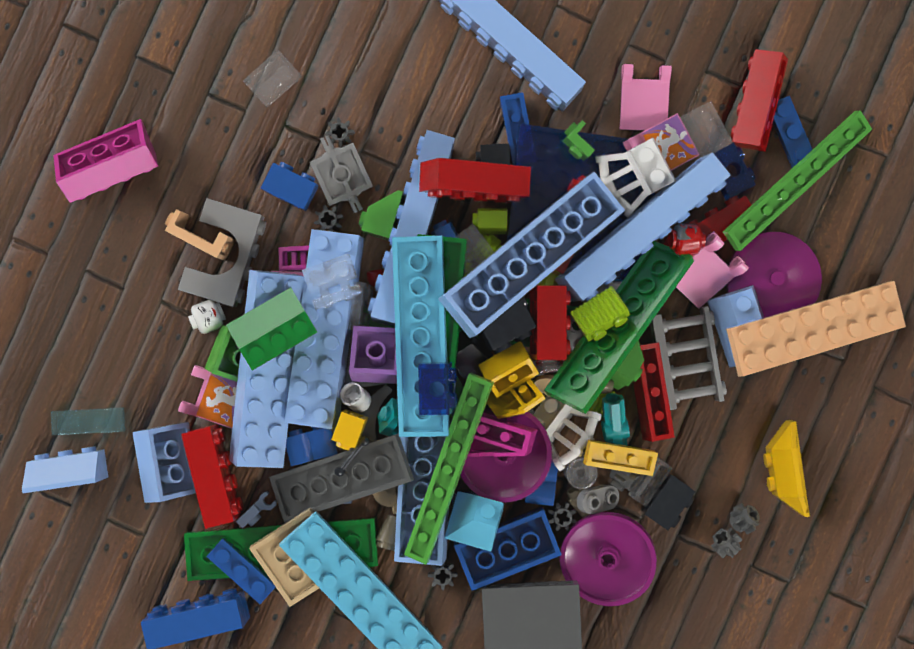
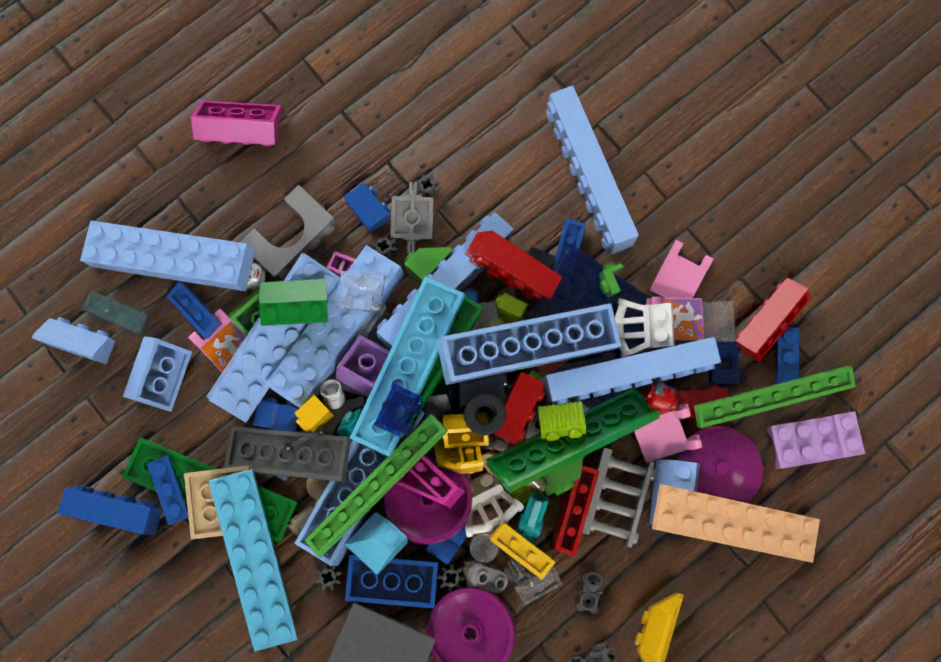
camera: 25 degrees right, 10 degrees down
light nougat panel [165,209,236,261] -> none
red brick [181,424,243,529] -> none
sand blue plate [236,491,278,528] -> none
clear plate [243,50,302,108] -> none
black brick [642,473,696,531] -> none
none -> light blue brick [80,221,255,291]
none -> blue plate [166,281,222,339]
none -> black tyre [464,394,506,435]
none -> dark grey plate [577,590,600,613]
none -> dark grey plate [582,572,604,594]
none -> lavender piece [767,411,865,470]

